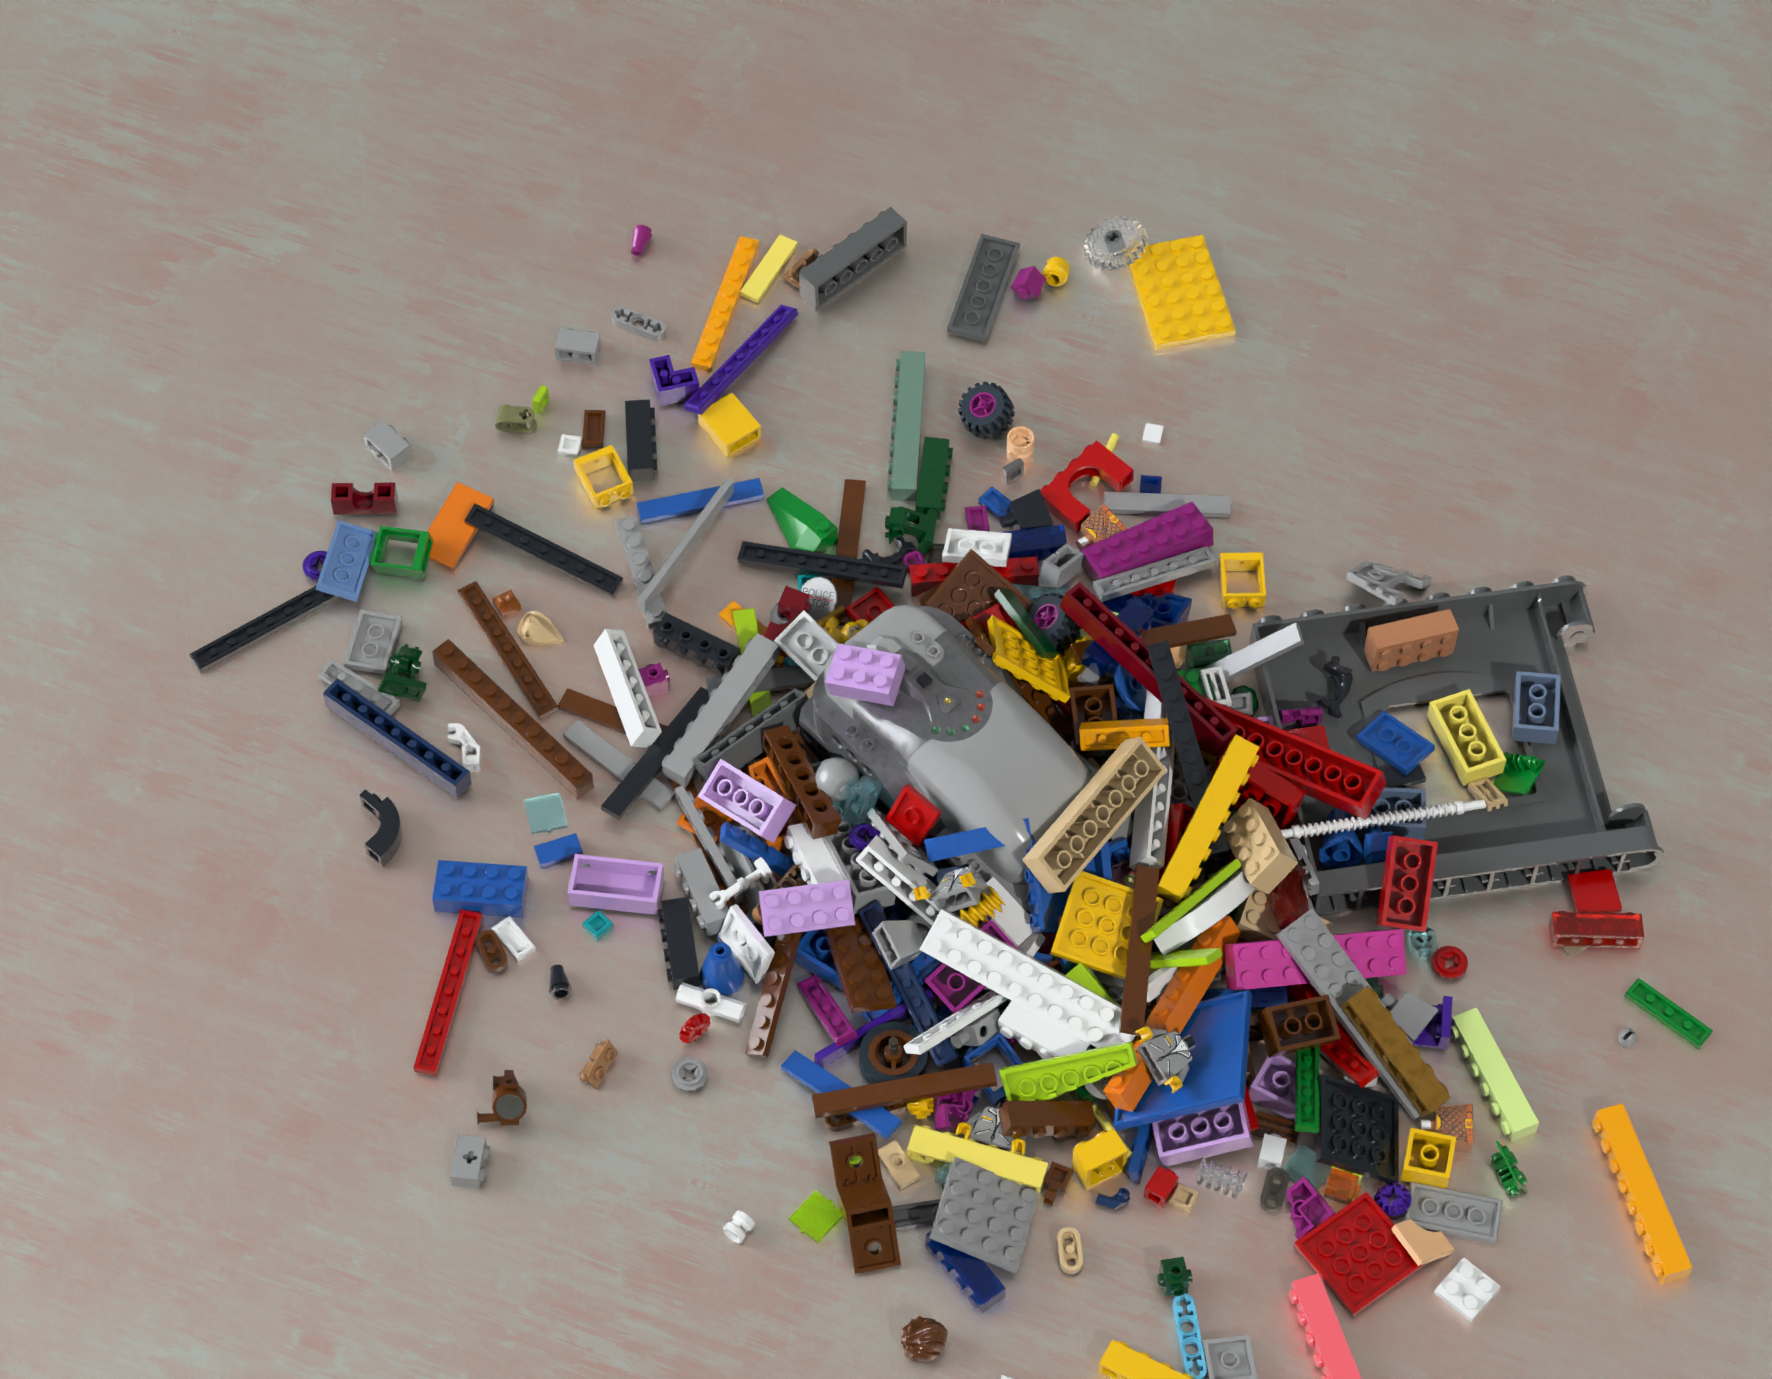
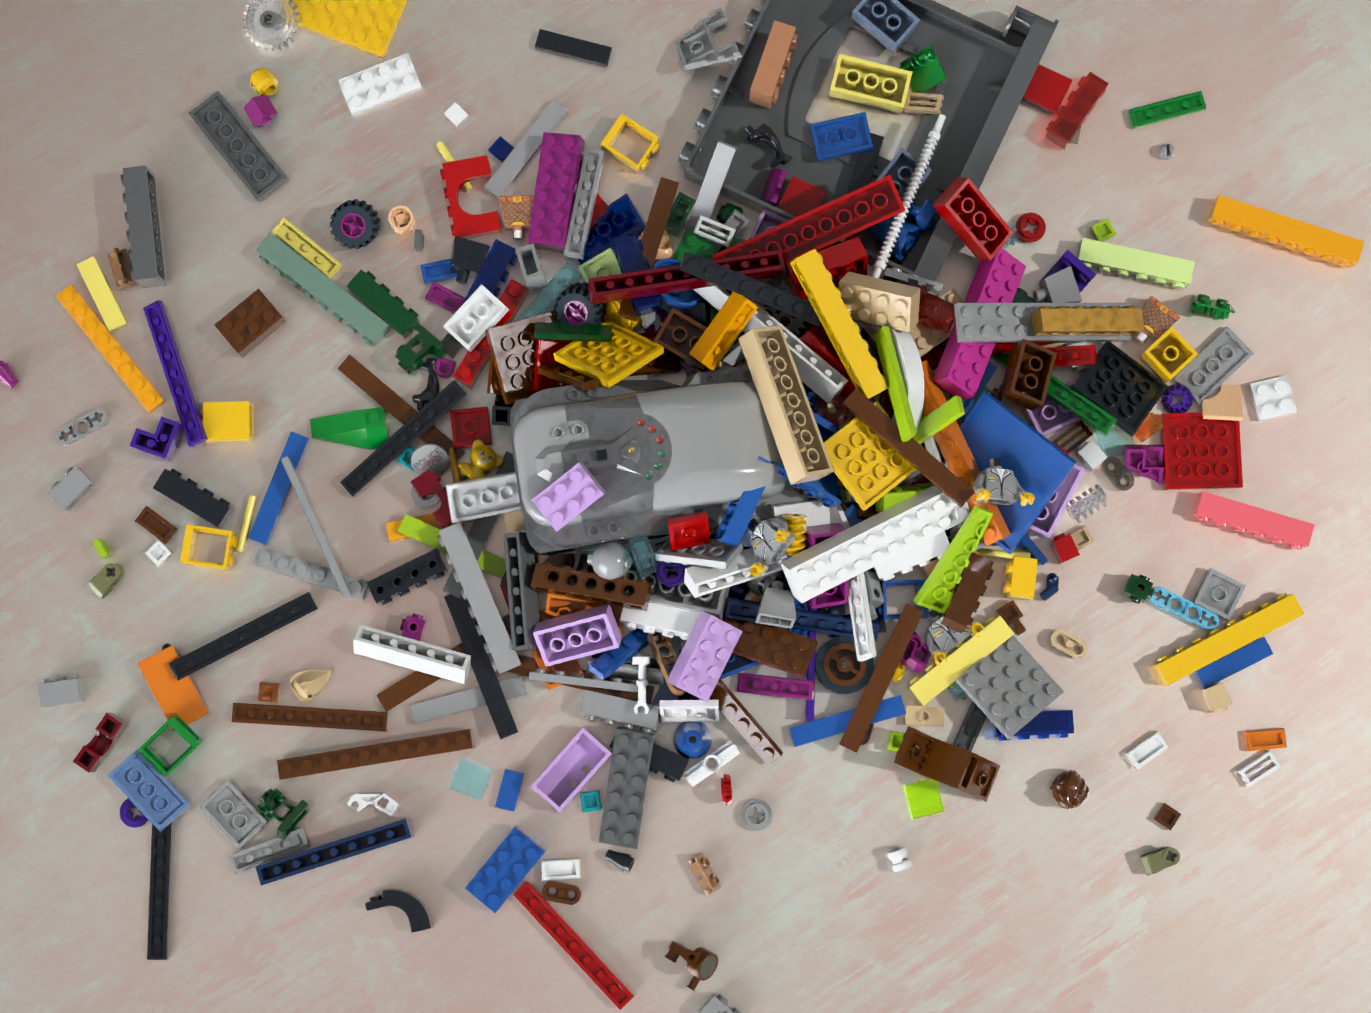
camera: 55 degrees left, 25 degrees up
none -> reddish brown brick [214,288,287,357]
none -> light yellow bar [235,495,256,552]
none -> light yellow tile [272,217,342,279]
none -> white plate [338,53,422,116]
none -> black tile [535,29,612,67]
none -> dark grey plate [599,727,655,849]
none -> lime plate [1090,218,1117,242]

